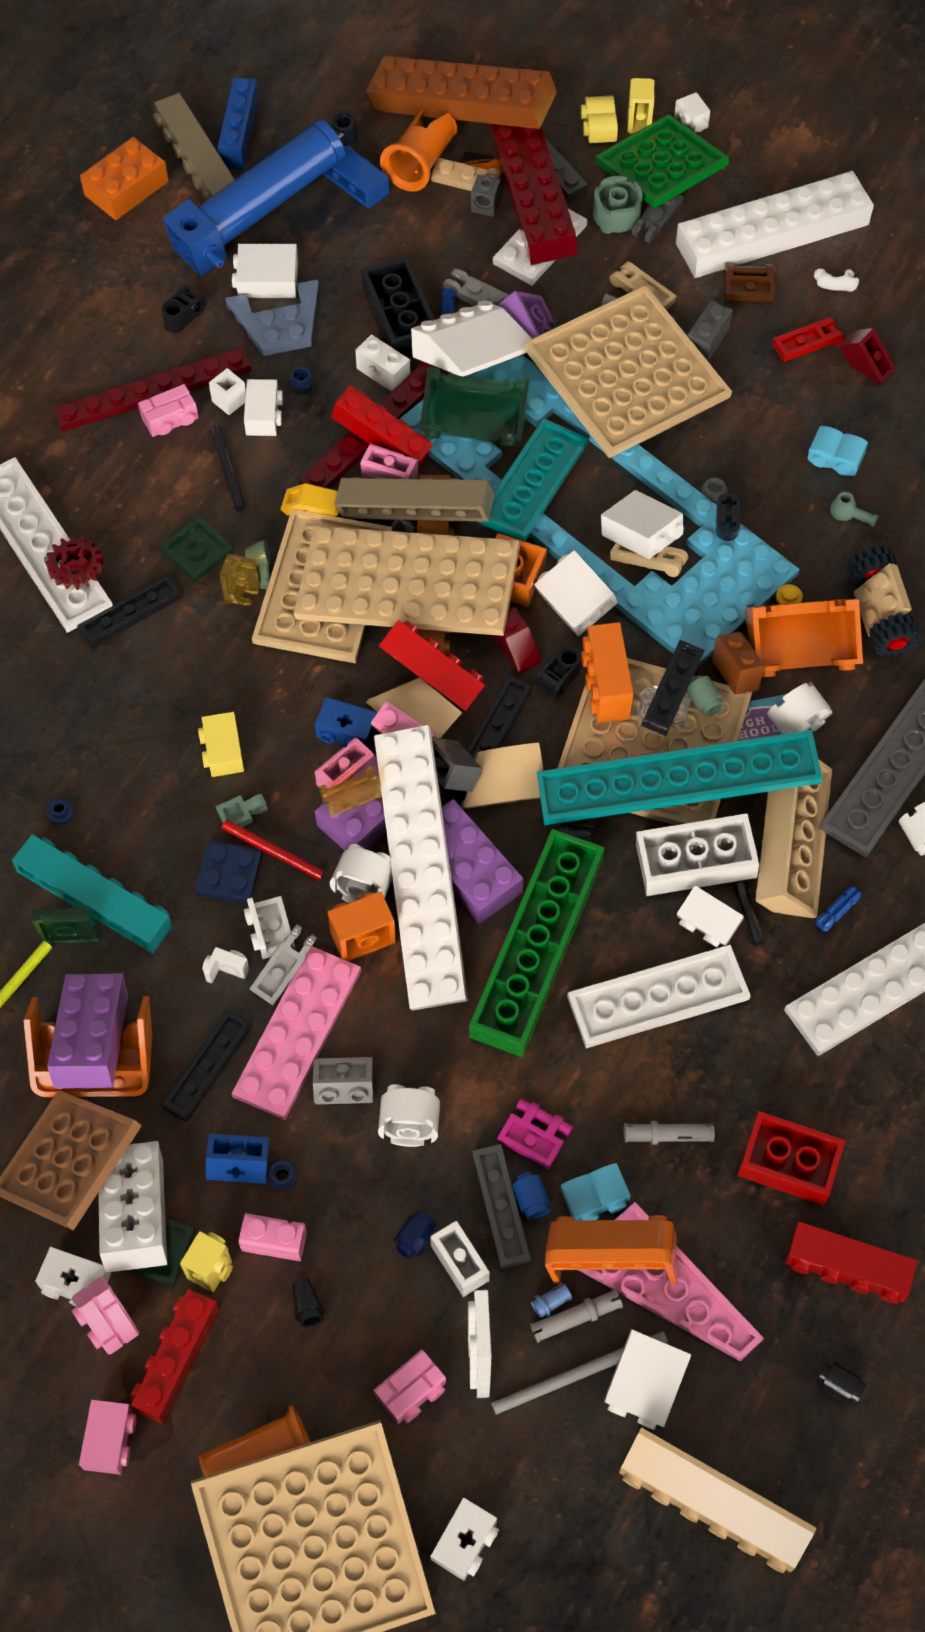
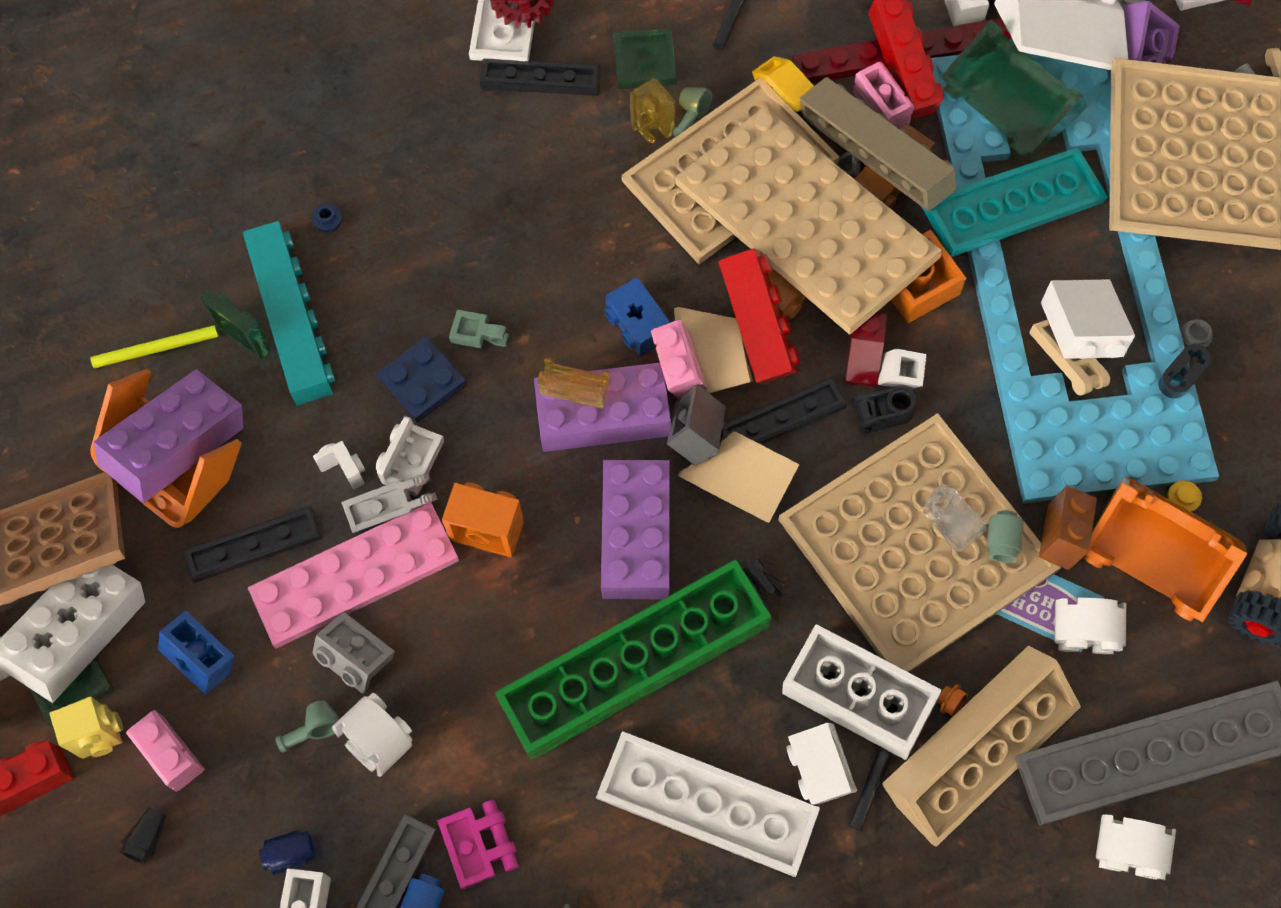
camera: 40 degrees right, 5 degrees up
light yellow brick [198,712,244,777] -> none
red bar [221,819,325,881] -> none
dark blue plate [267,1160,298,1190] -> none
bright pink brick [315,737,374,798] -> none
white brick [330,844,393,903] -> none
white plate [374,725,468,1010] -> none
white brick [534,551,618,637] -> none
teal plate [537,730,822,825] -> none
orange brick [581,623,633,724] -> none
black tile [641,640,705,736] -> none
blue axle [816,886,861,932] -> none
none -> sand green bar [276,700,339,753]
none -> white brick [878,349,926,389]
none -> orange plate [937,684,968,717]

